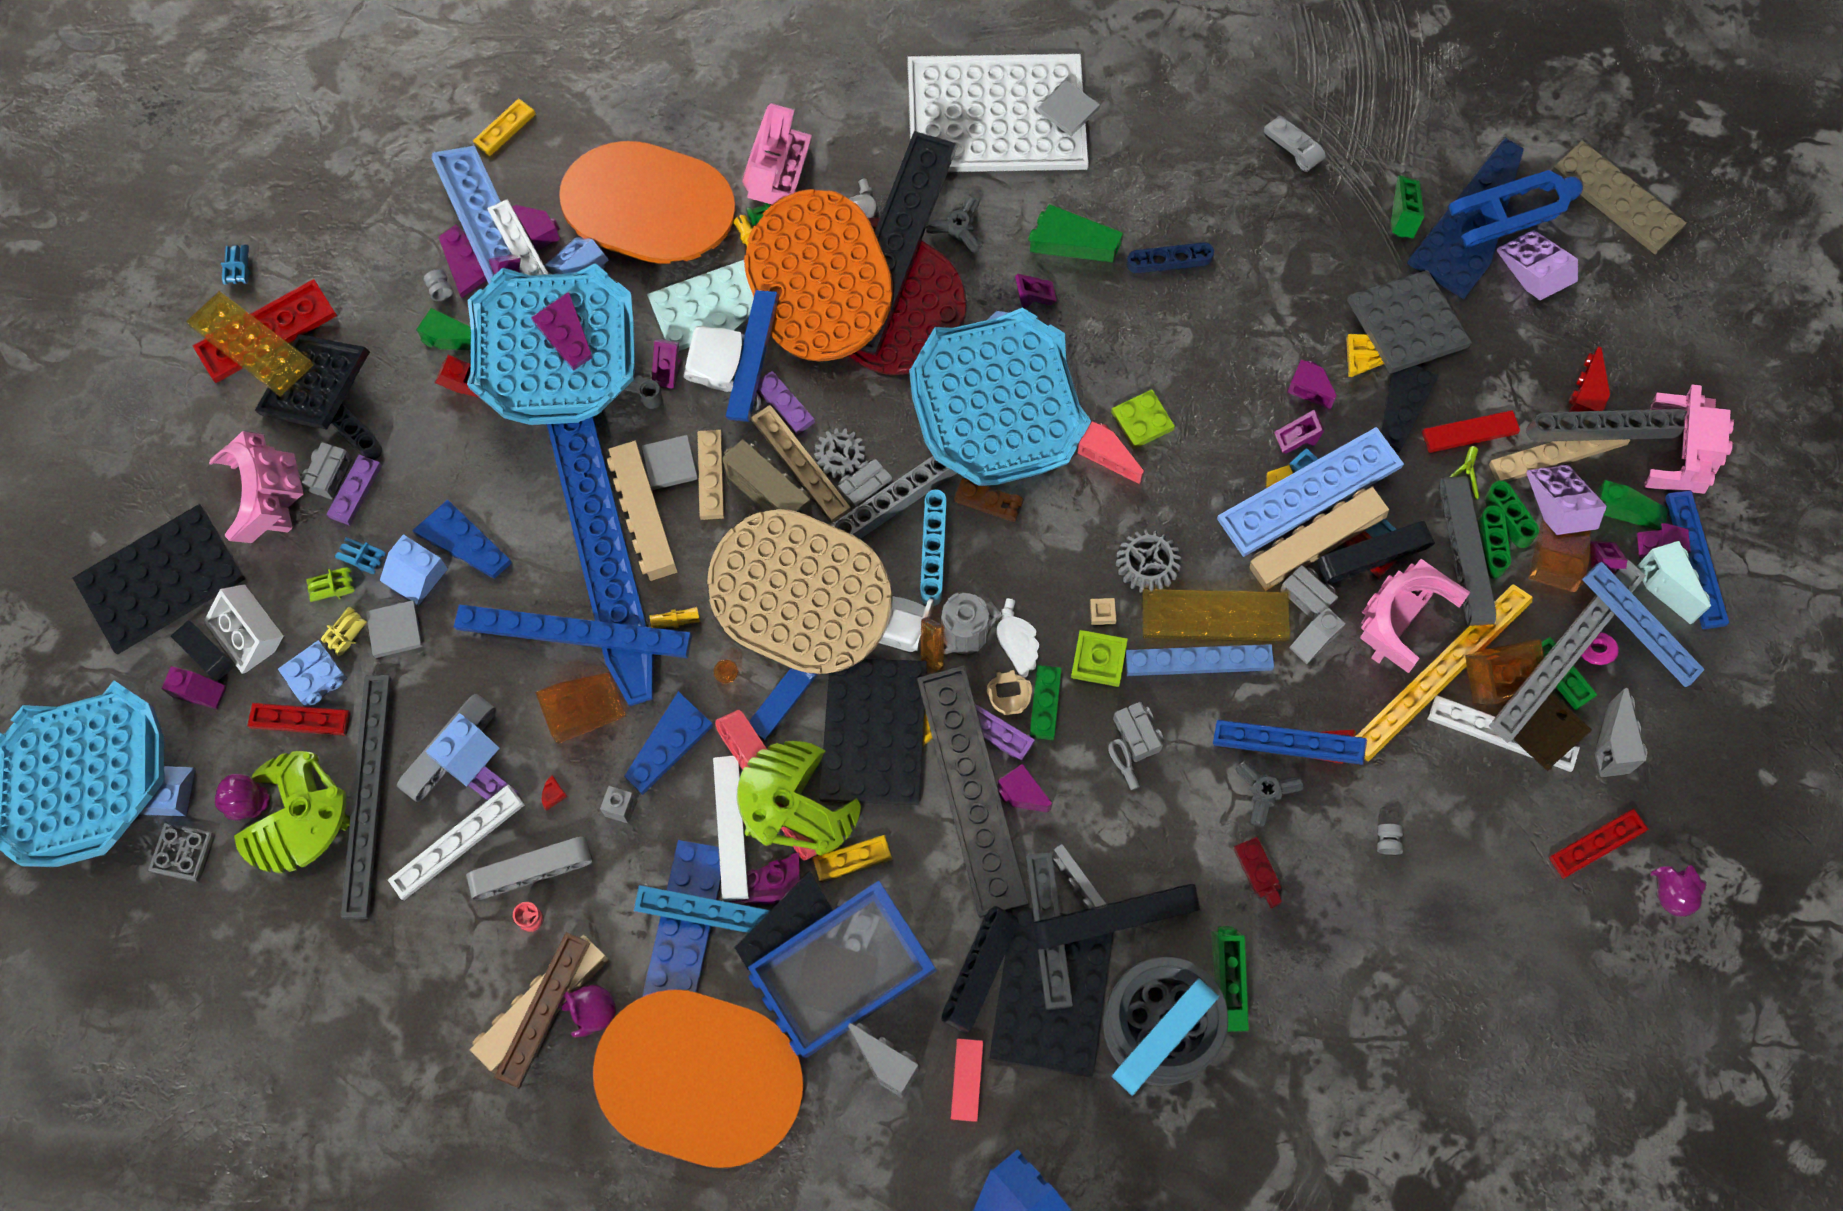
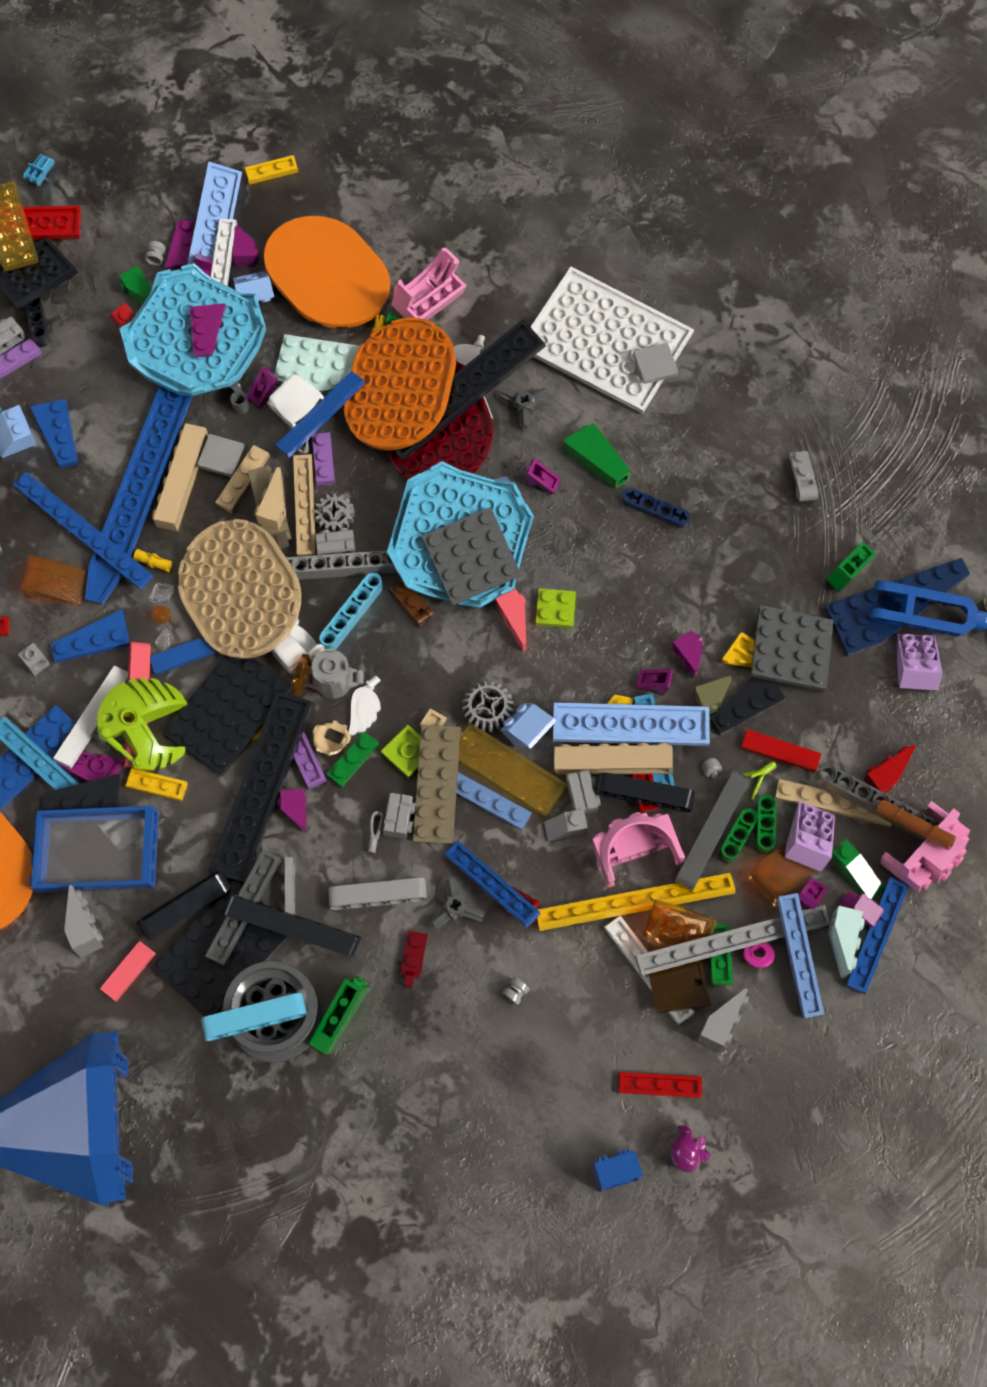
camera: 30 degrees right, 0 degrees up
none -> clear tile [149,583,175,604]
none -> clear tile [155,628,174,652]
none -> tan slope [255,467,286,530]
none -> light grey beam [328,878,427,910]
none -> dark tan plate [413,725,461,844]
none -> dark grey plate [422,507,522,606]
none -> light blue slope [500,703,556,749]
none -> blue brick [592,1148,643,1192]
none -> olive slope [693,675,732,714]
none -> light grey piece [701,758,722,779]
none -> dark orange piece [876,799,956,851]

